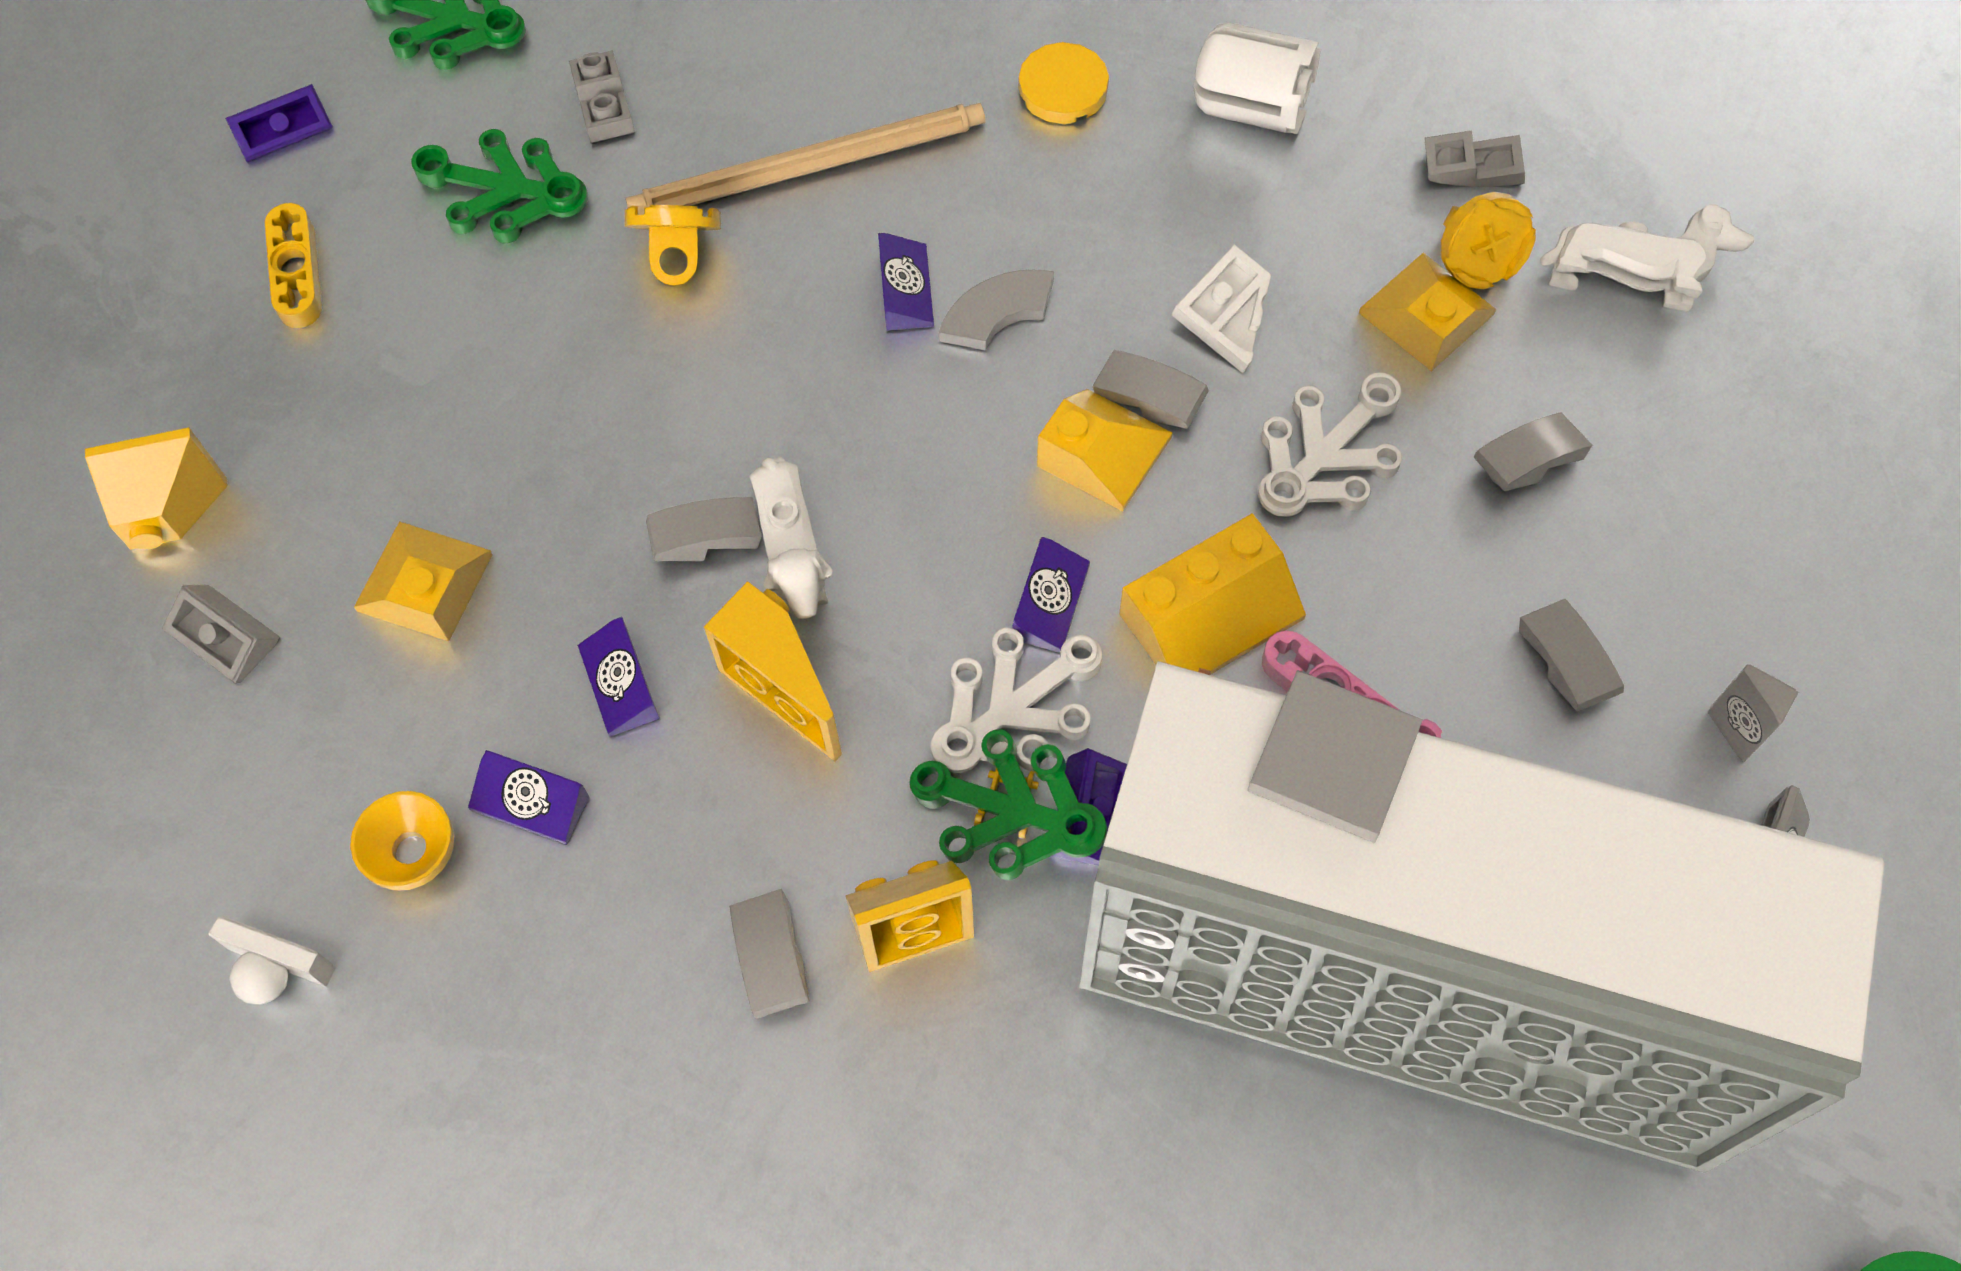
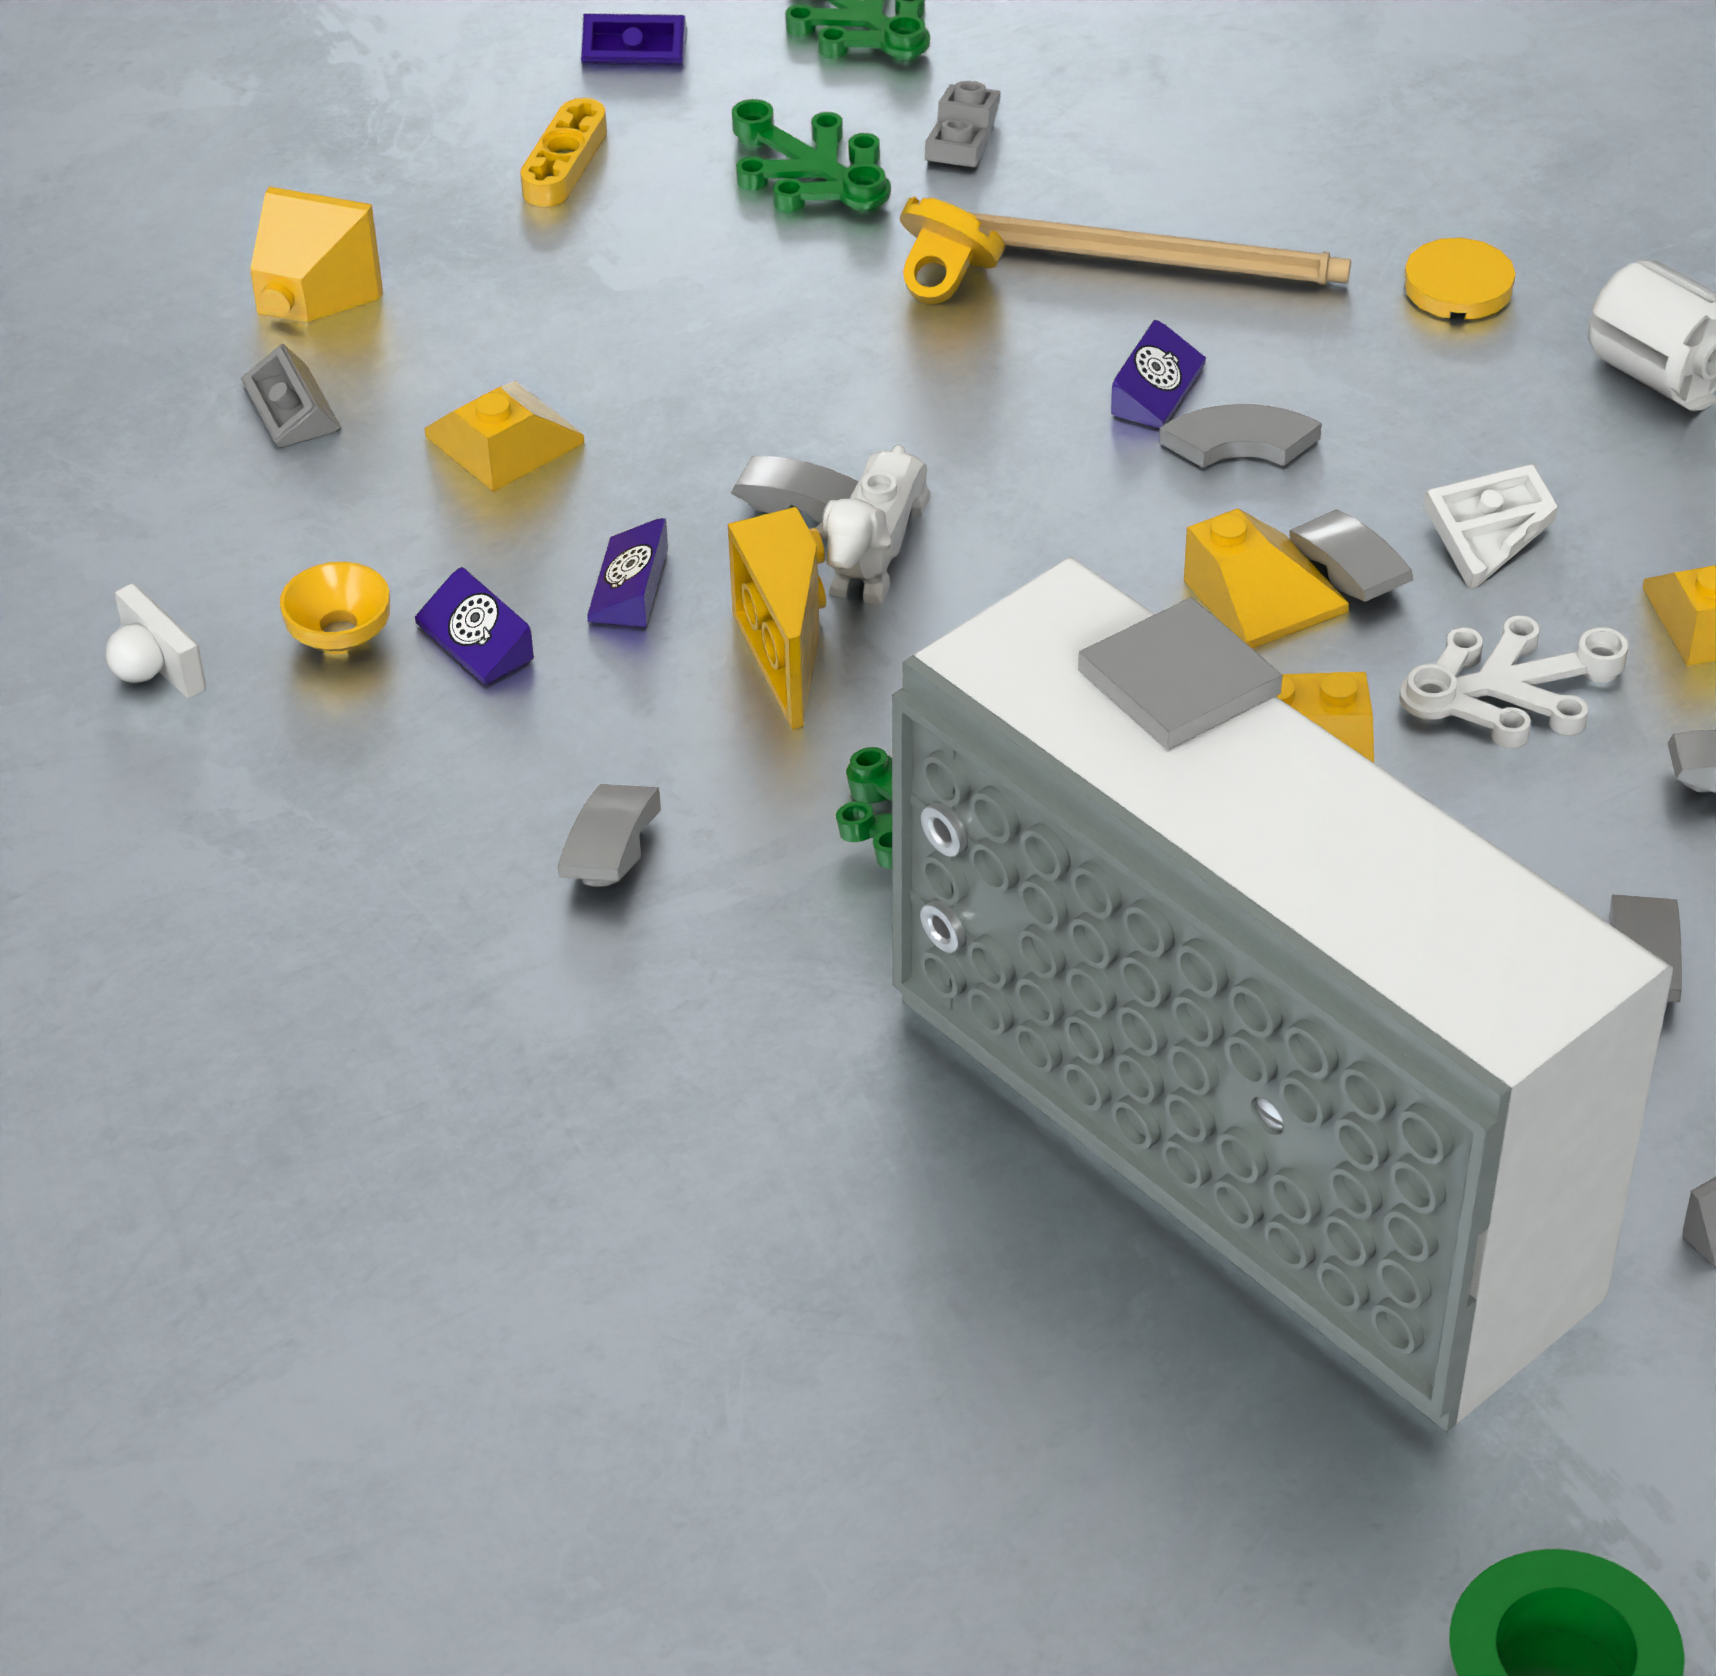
camera: 30 degrees right, 20 degrees down
yellow slope [845,860,974,972] -> none

